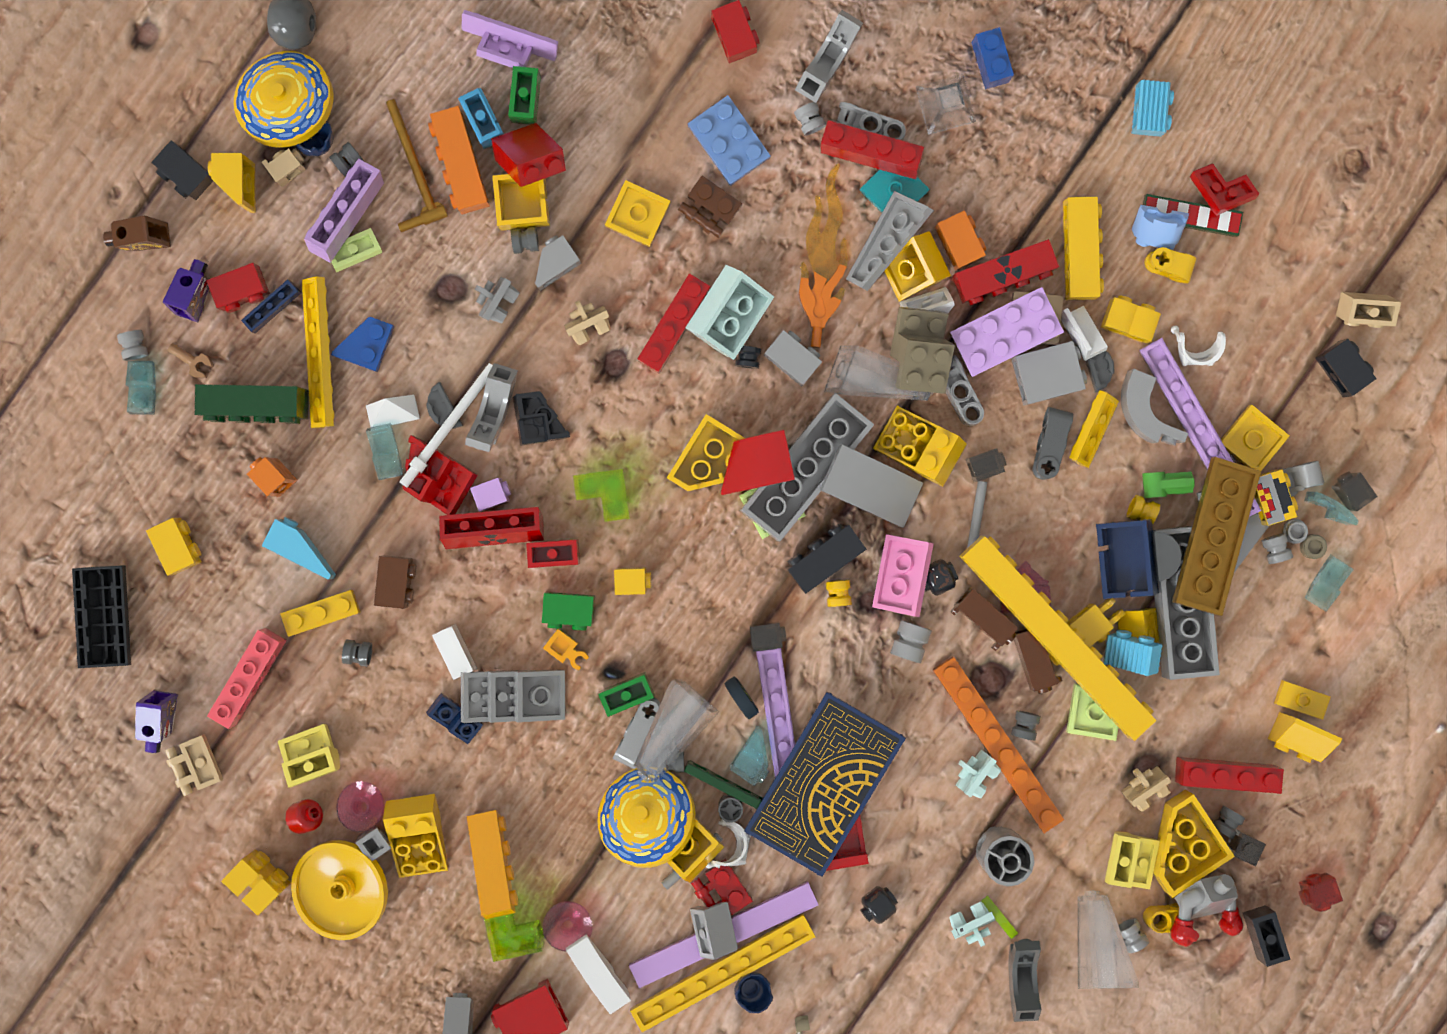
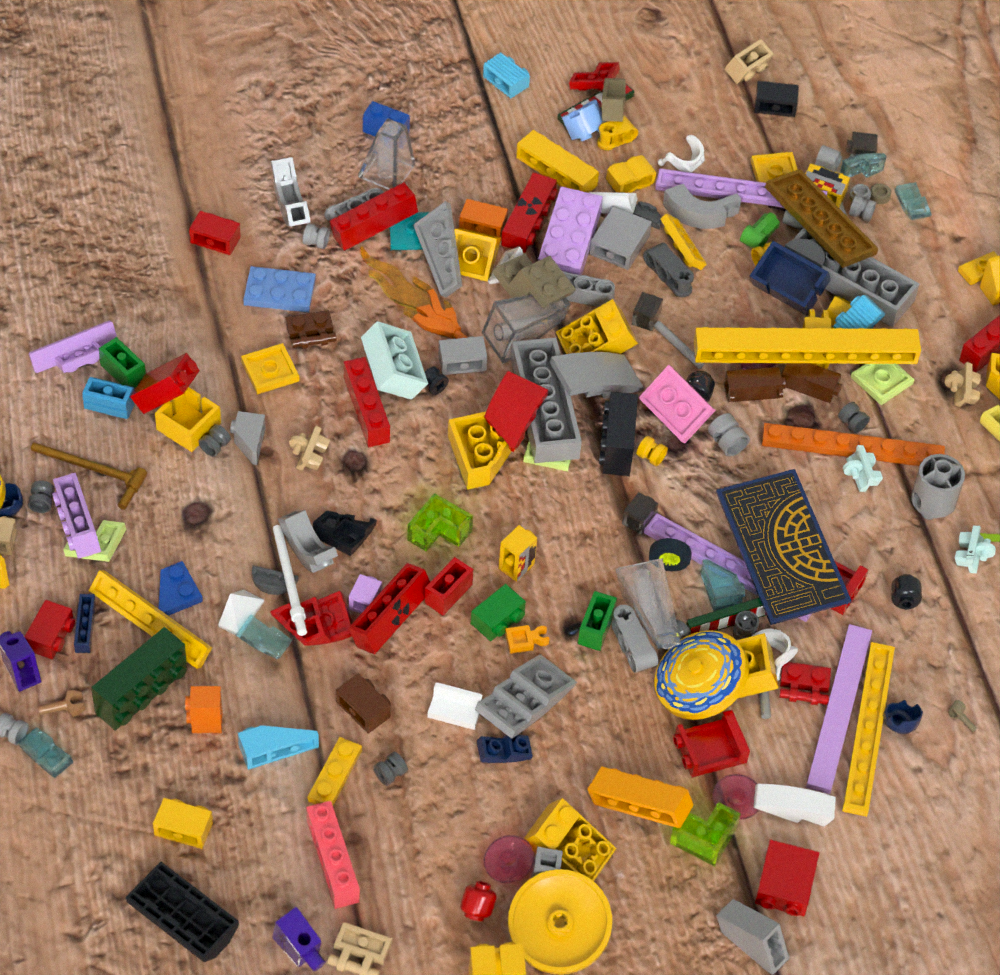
camera: 55 degrees left, 35 degrees down
light yellow brick [278,724,340,788] -> none
orange brick [428,105,490,214] -> none
light grey hips [475,277,520,323] -> none
light grey panel [690,902,738,960] -> none
none -> dark tan panel [602,78,626,122]
none -> red panel [673,710,750,778]

